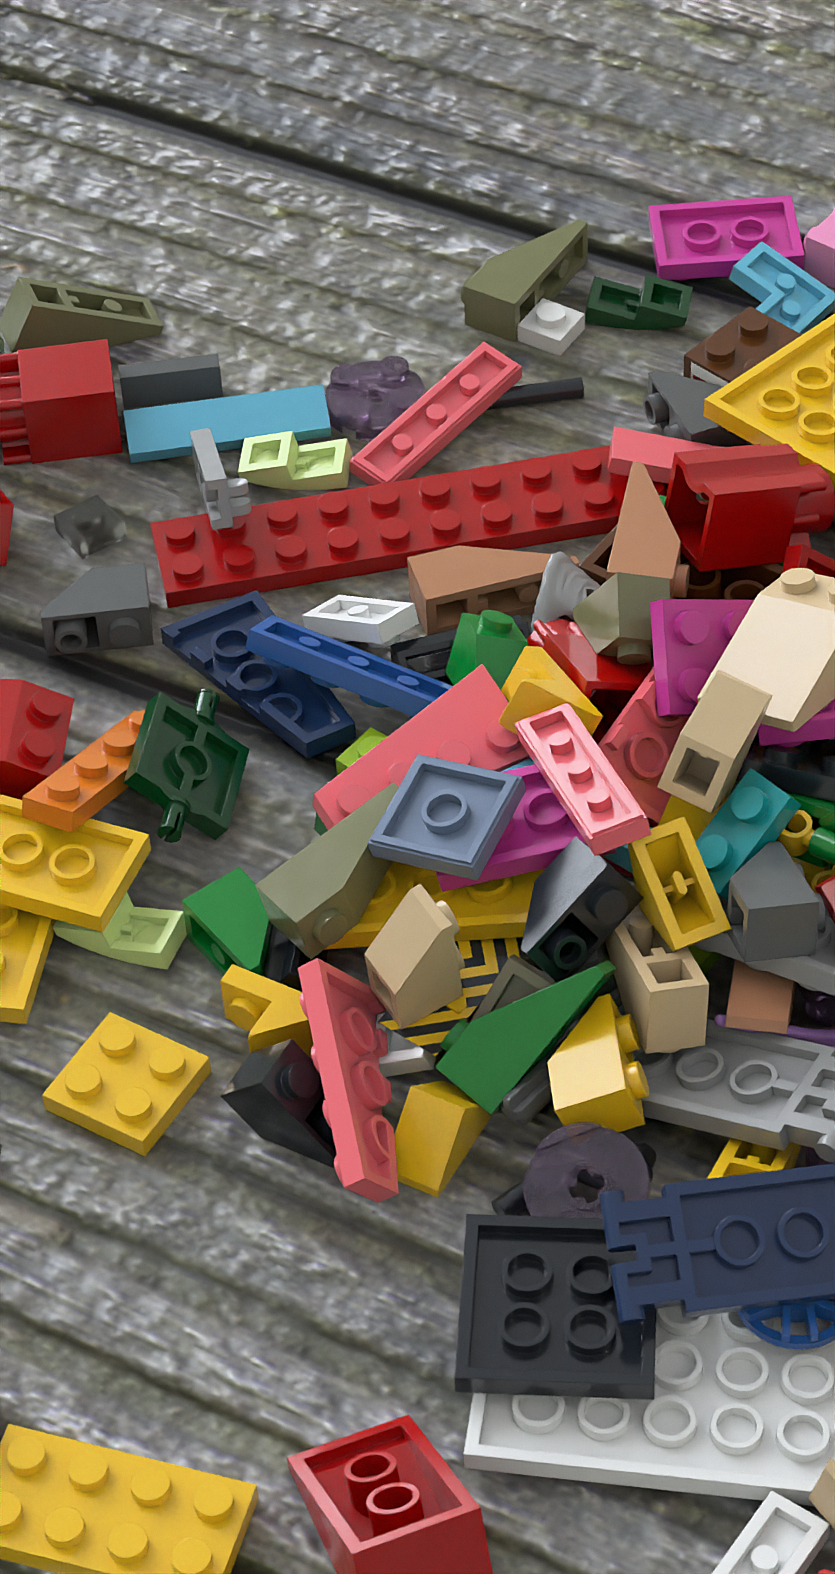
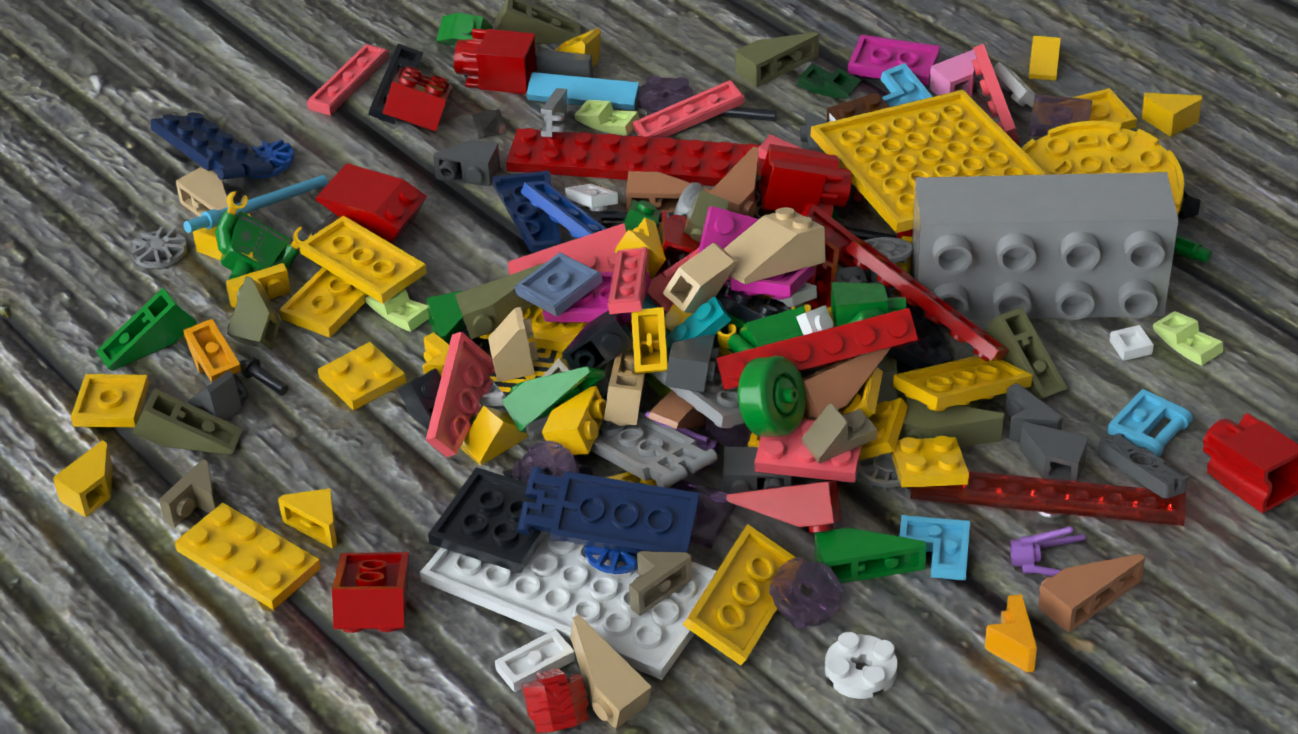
camera: 20 degrees right, 5 degrees down
orange plate [22,710,145,833] -> none
dark green plate [123,689,250,843] -> none
white plate [517,298,585,356] -> none
none -> yellow slope [278,488,337,549]
none -> yellow slope [554,28,601,67]

